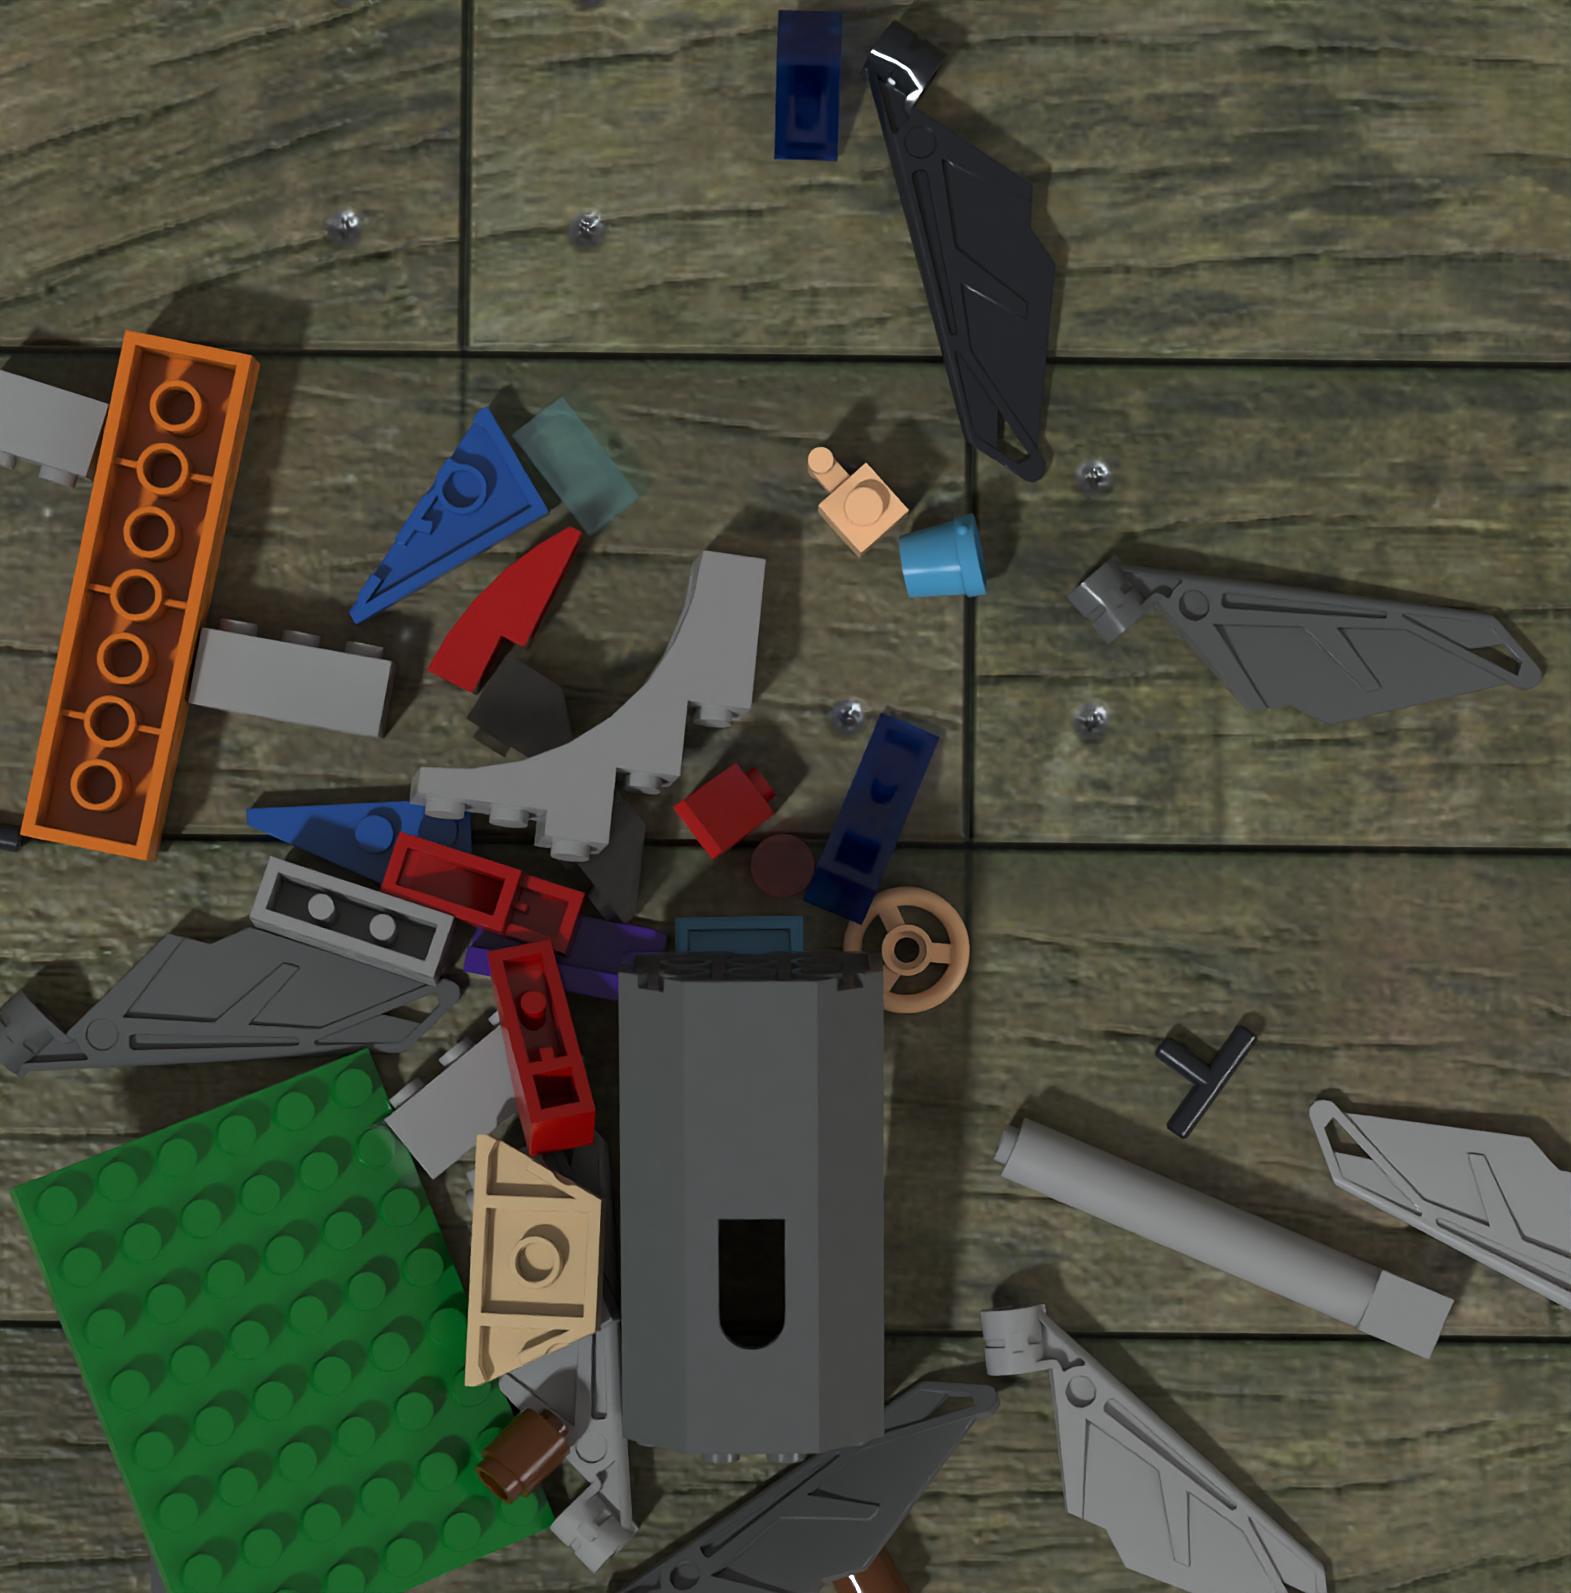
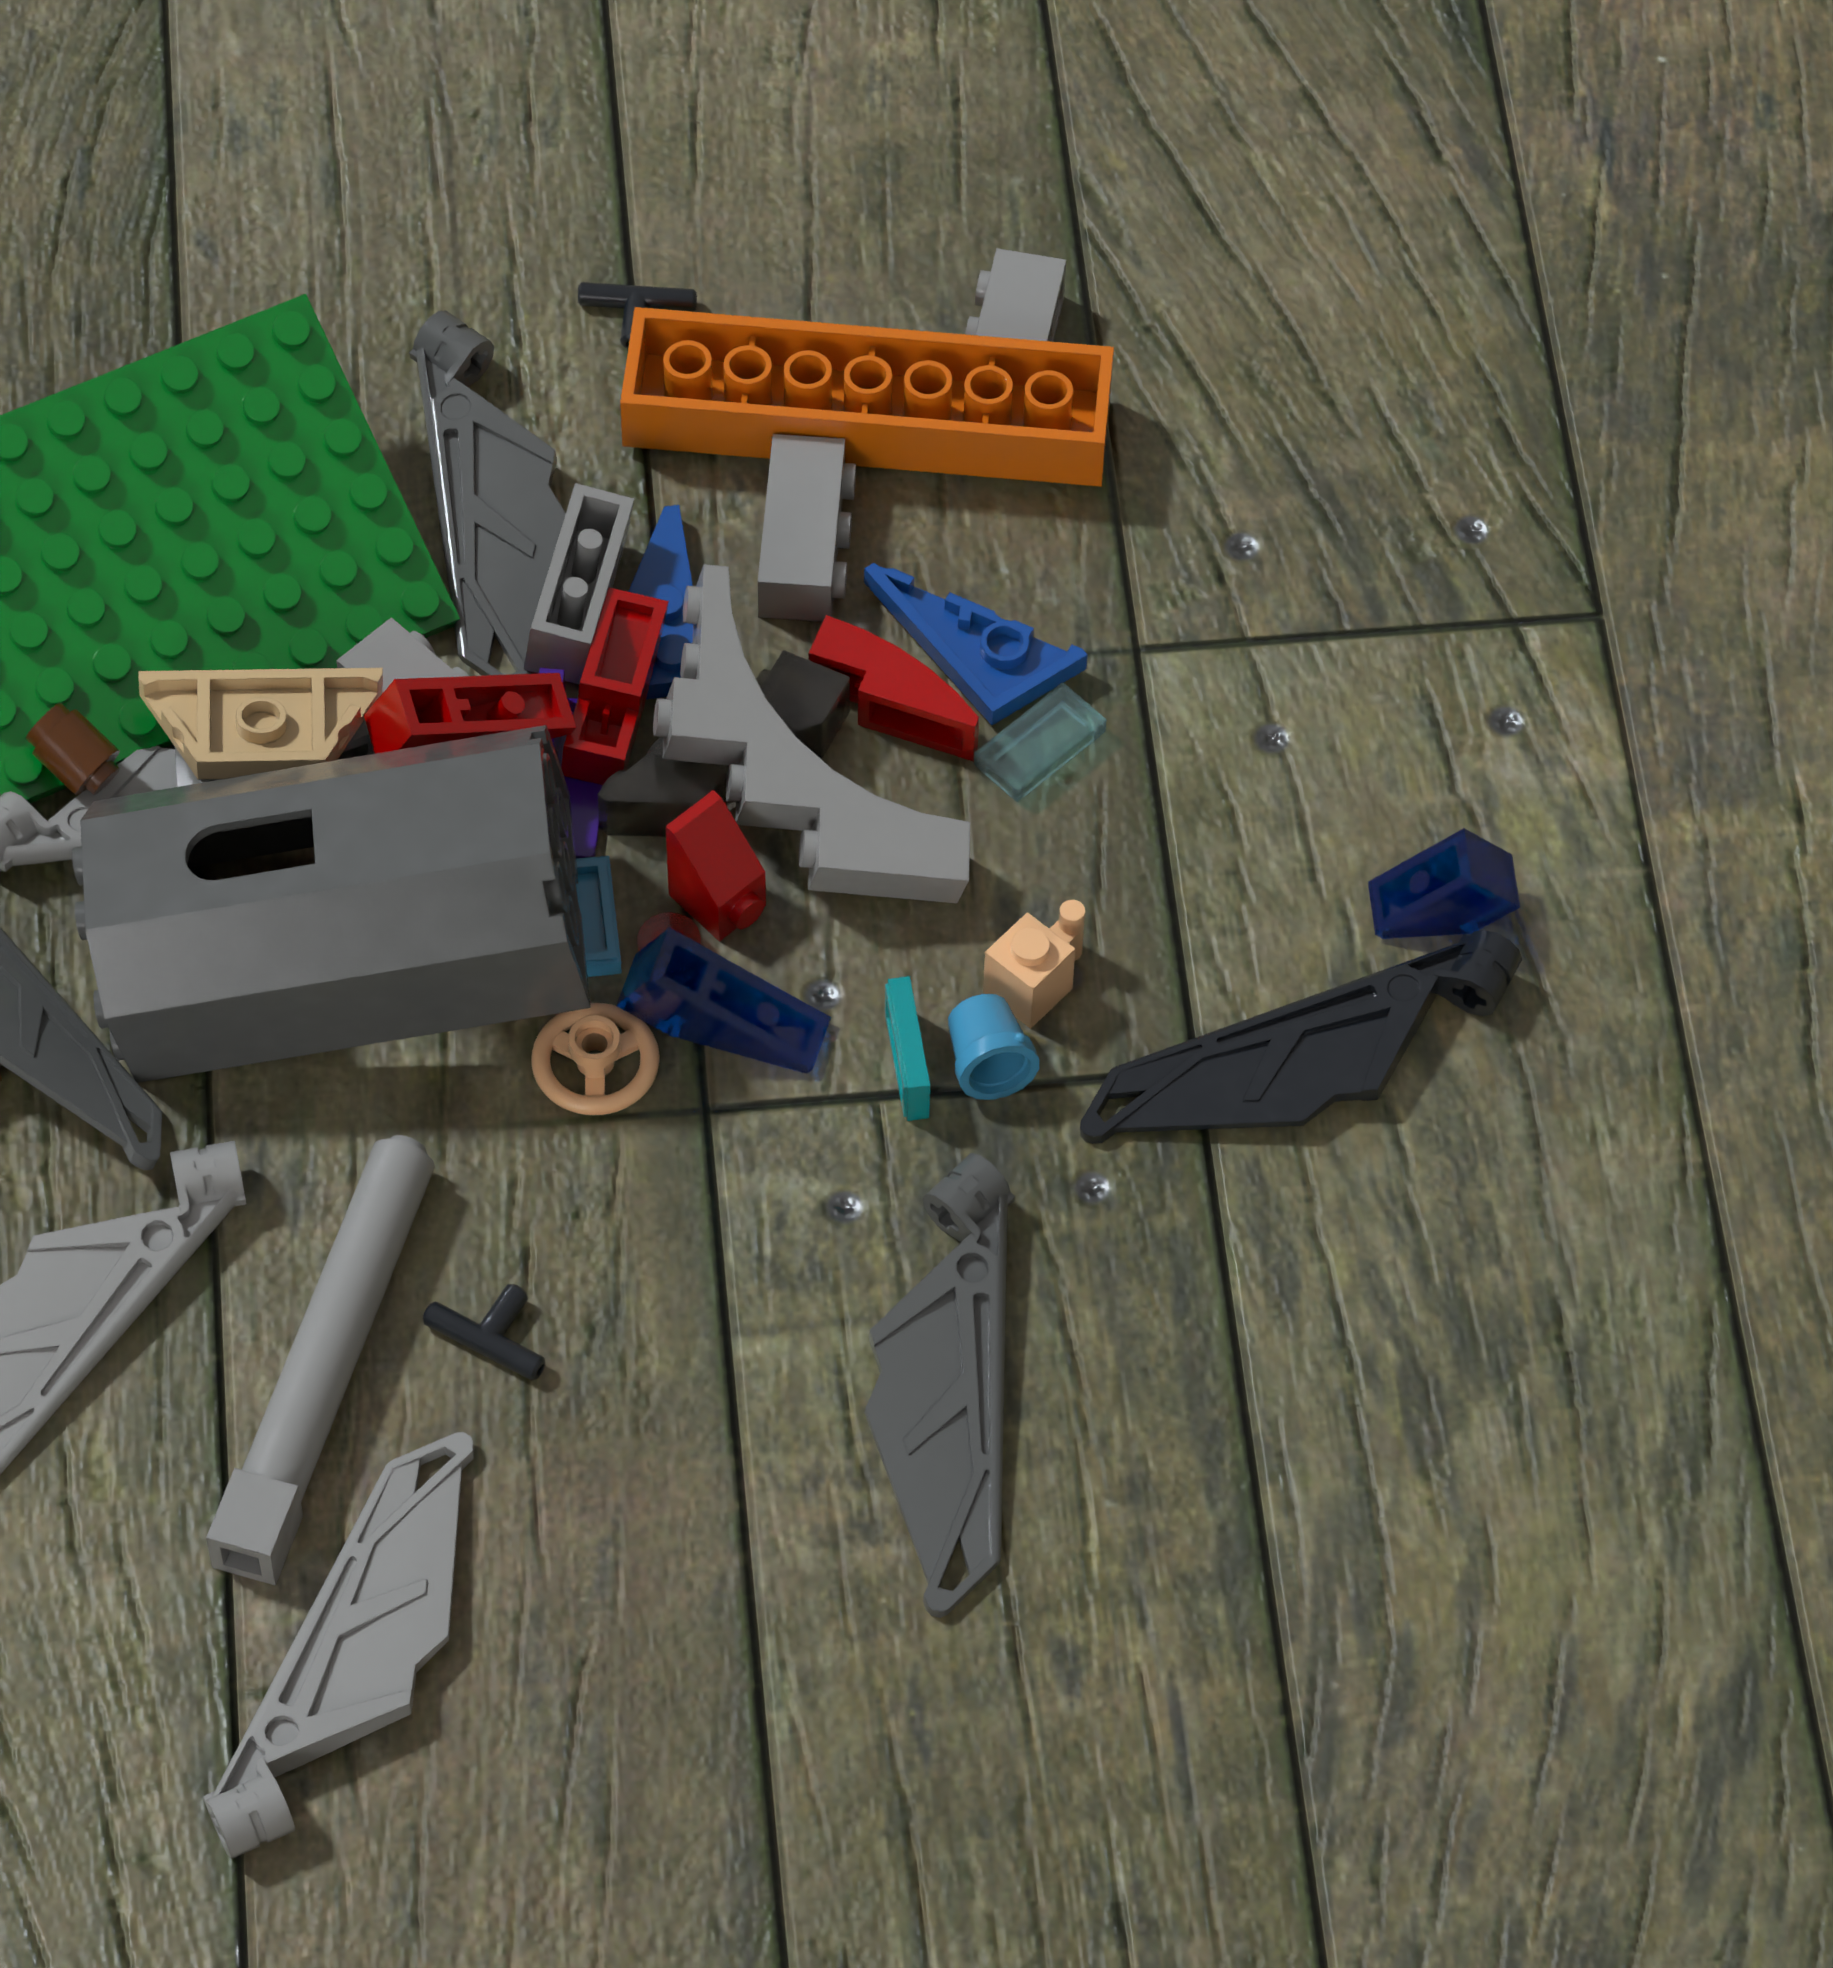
camera: 80 degrees right, 30 degrees down
none -> teal tile [885,976,930,1121]

